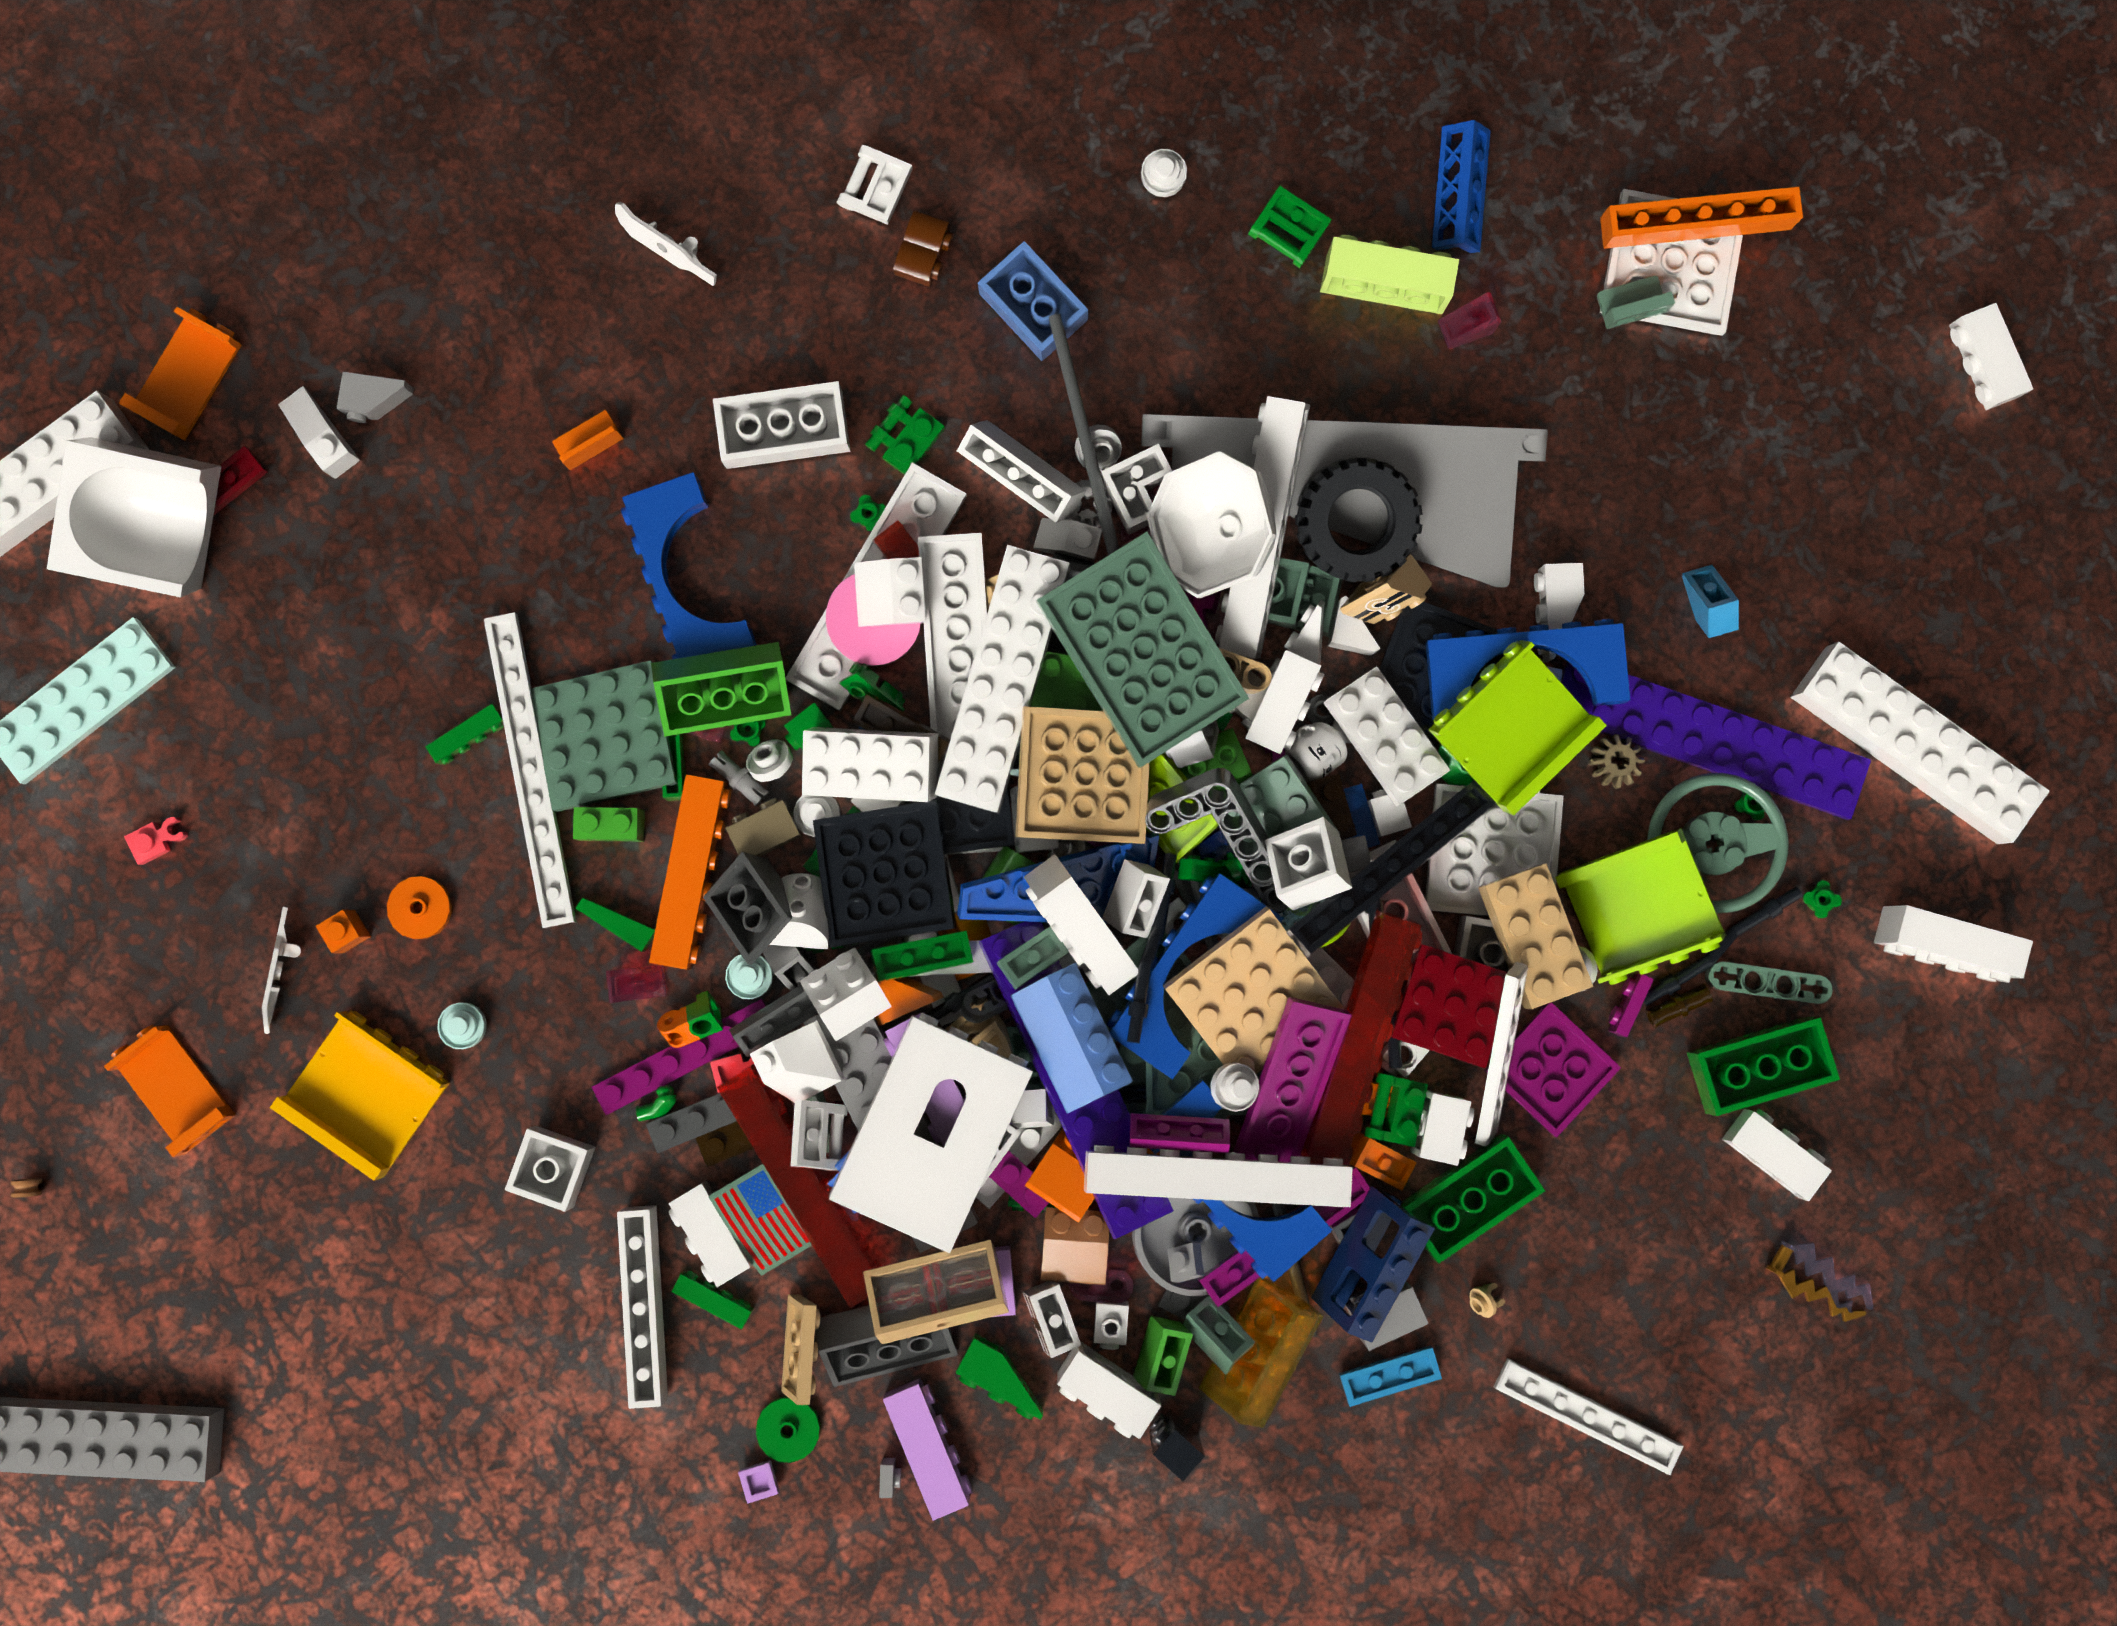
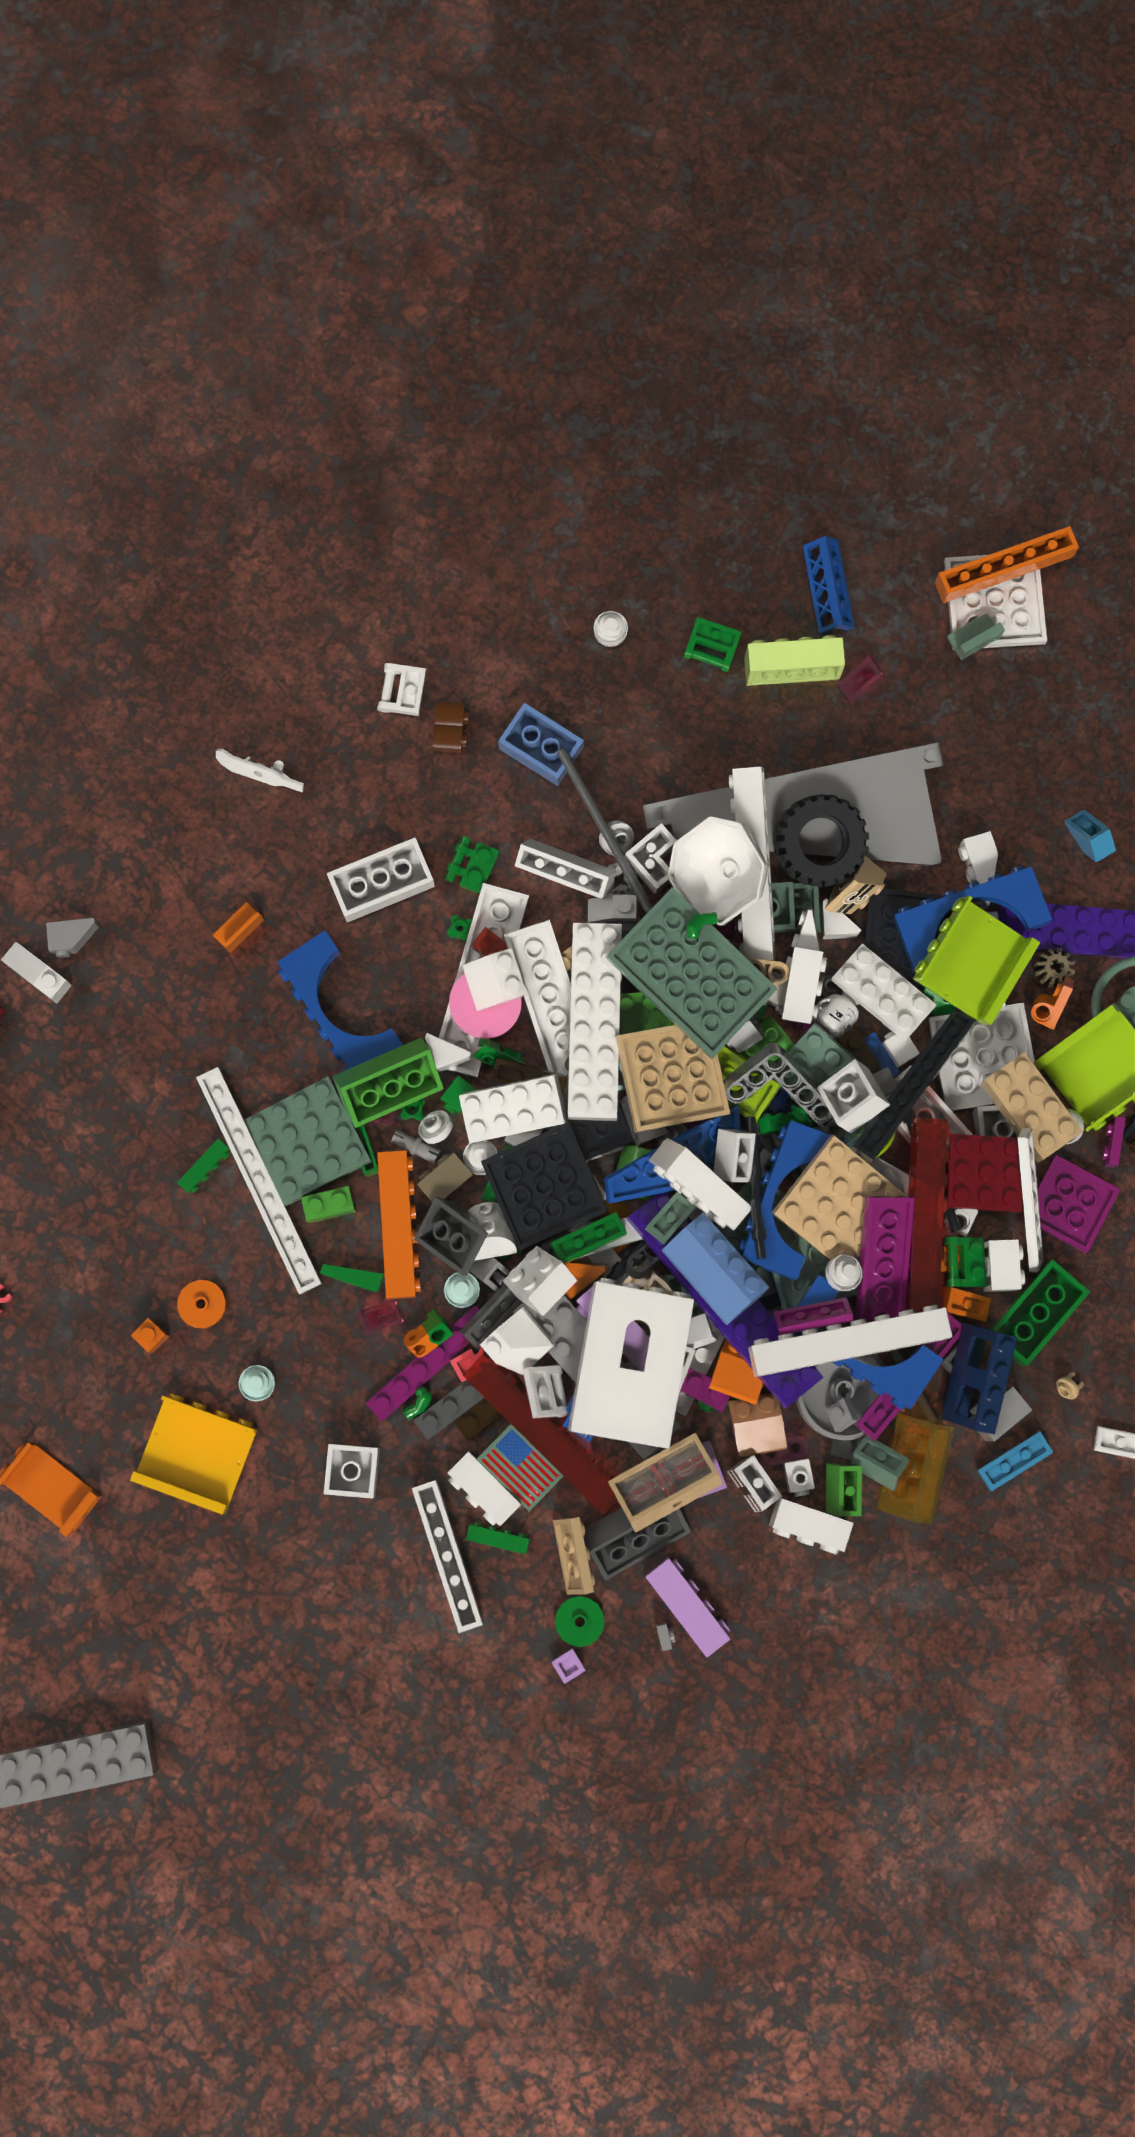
camera: 20 degrees left, 5 degrees down
white piece [262,907,301,1034] -> none
green slope [955,1333,1043,1420] -> none
black brick [1149,1409,1205,1481] -> none
none -> white slope [425,1033,472,1072]
none -> green arm [686,912,718,939]
none -> orange plate [1031,977,1075,1030]

